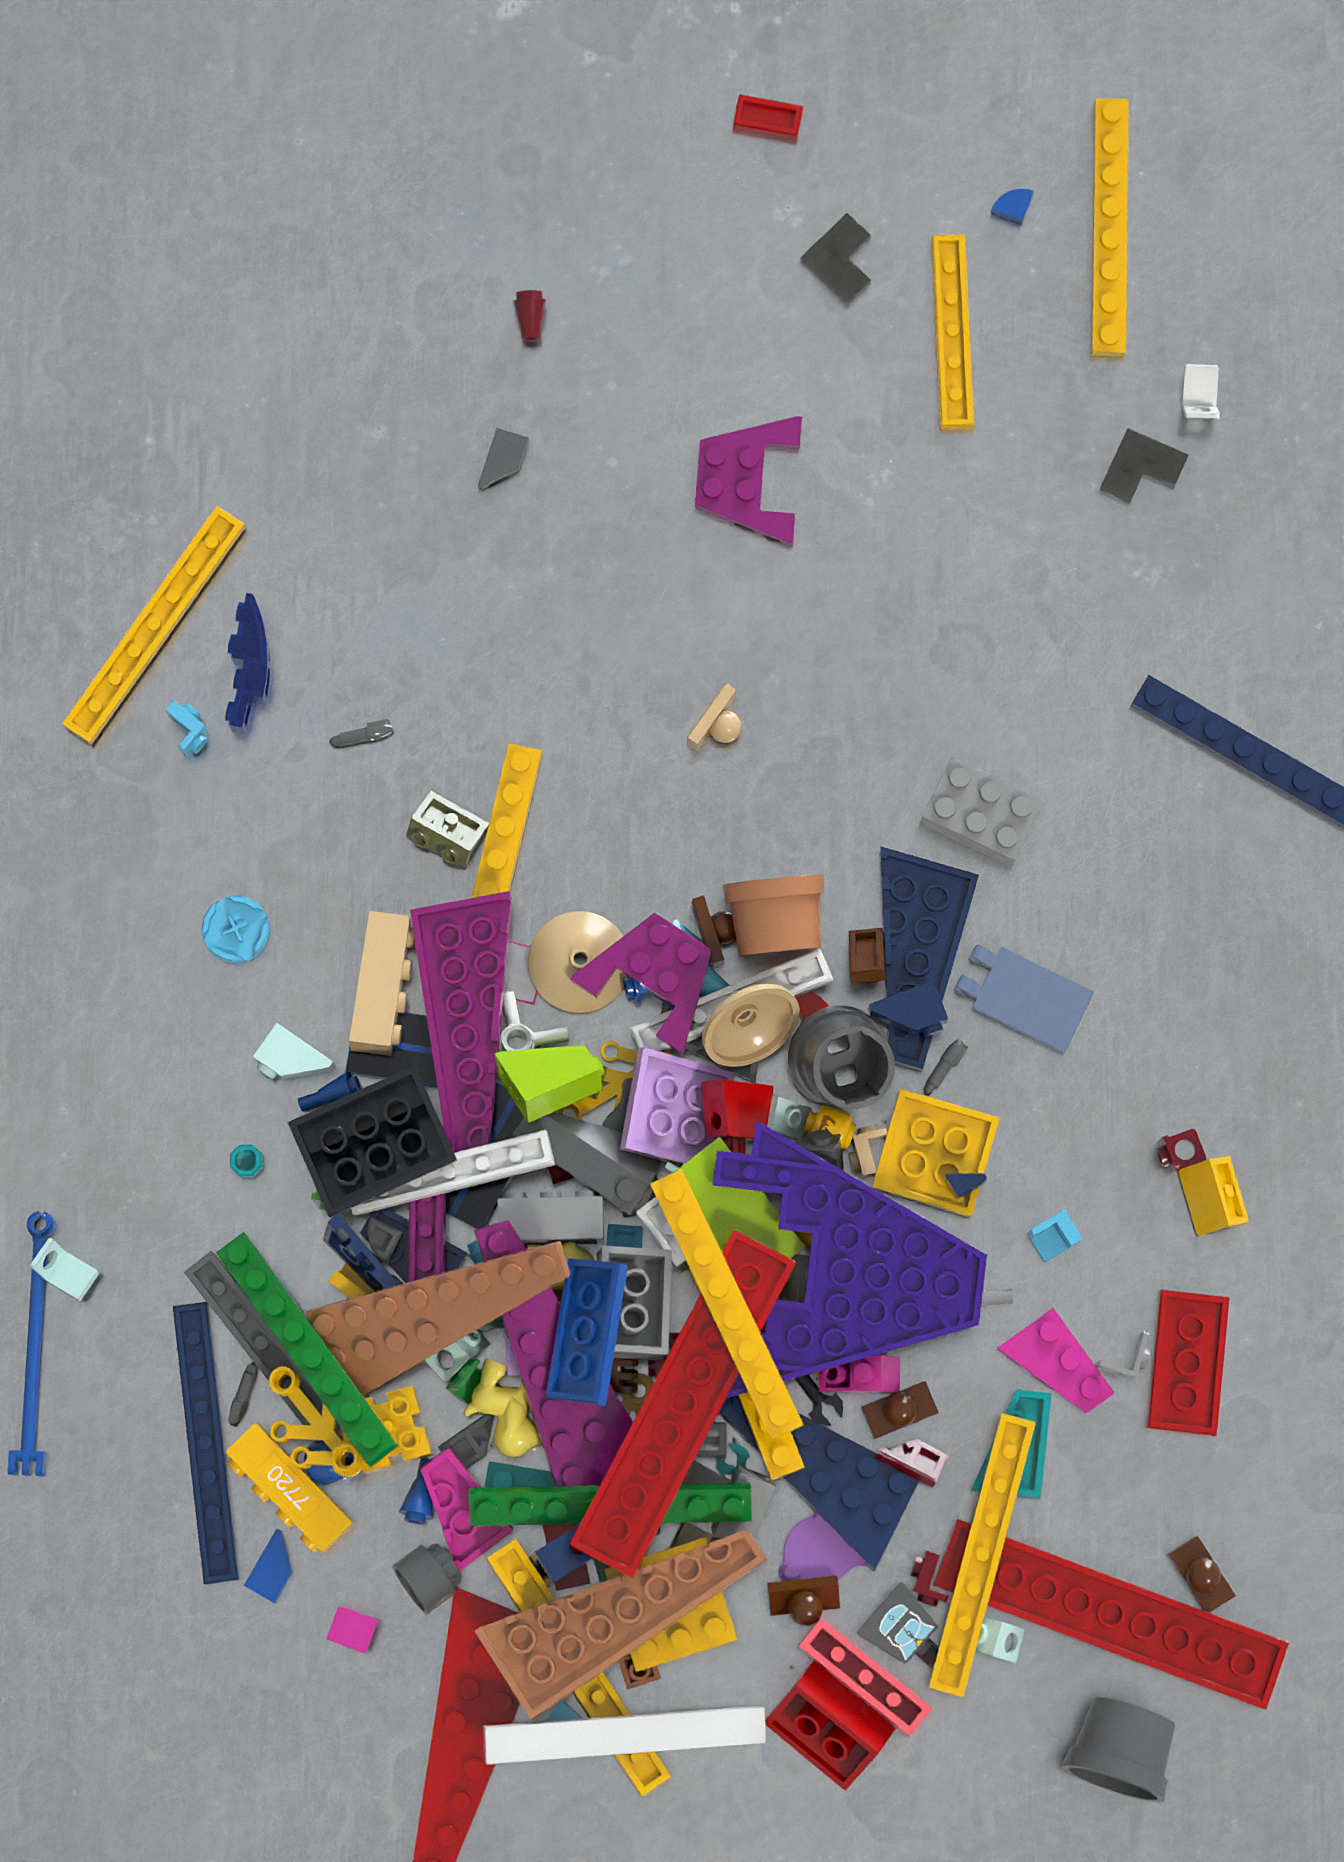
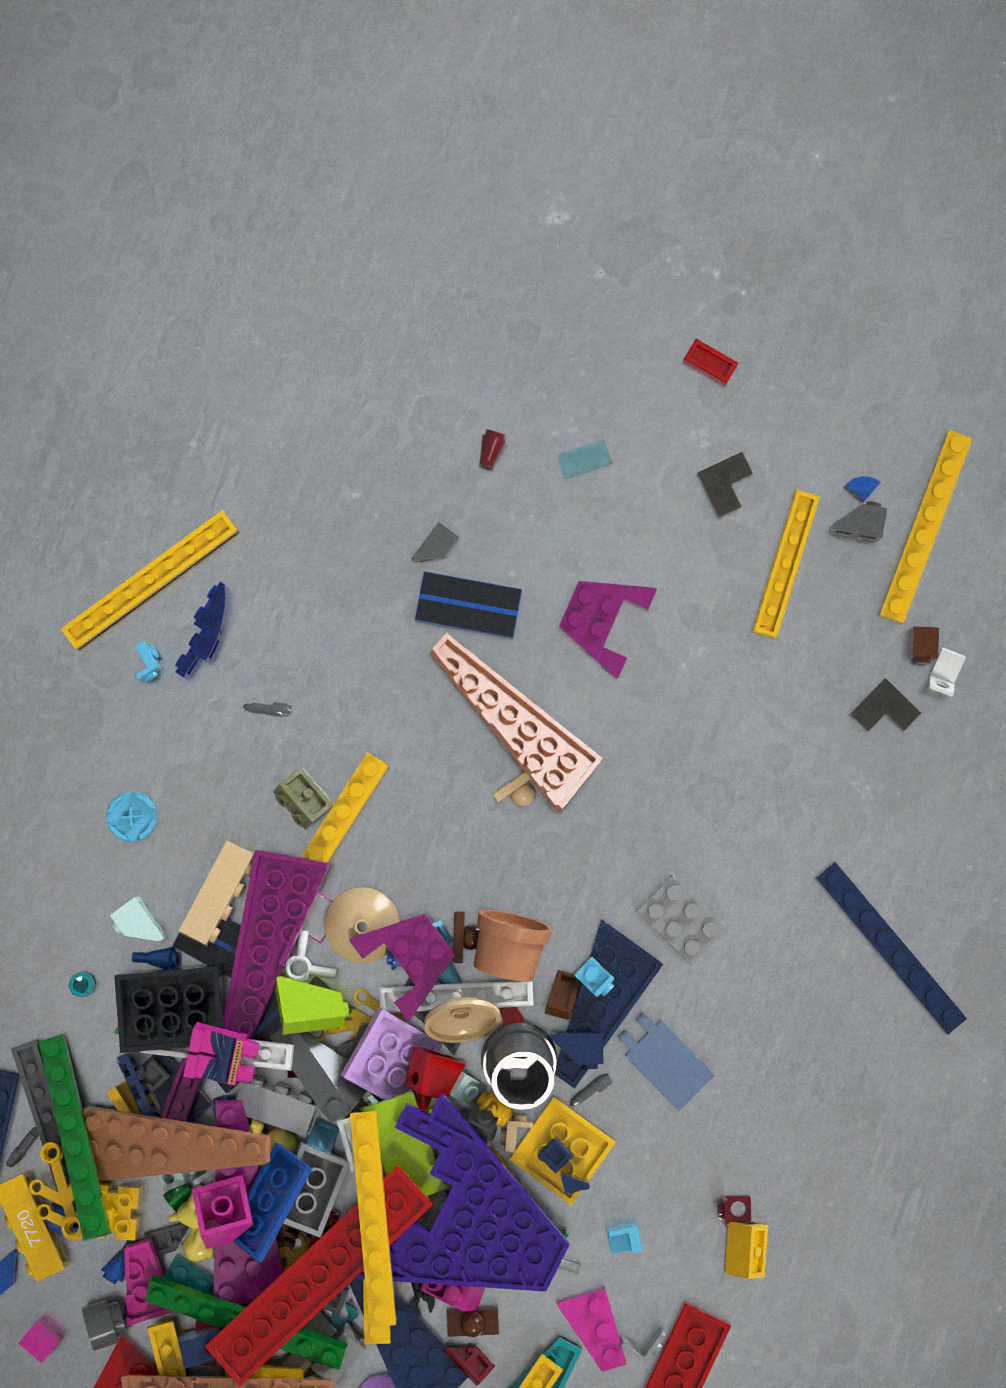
camera: 20 degrees right, 5 degrees up
none -> dark pink hips [183,1022,260,1086]
none -> dark pink slope [192,1175,253,1249]
none -> black tile [415,571,522,639]
none -> wing [430,633,603,813]
none -> dark blue tile [537,1136,574,1174]
none -> clear light blue tile [557,439,612,480]
none -> medium azure bracket [574,956,614,997]
none -> dark grey slope [829,501,887,541]
none -> reddish brown brick [908,626,939,664]

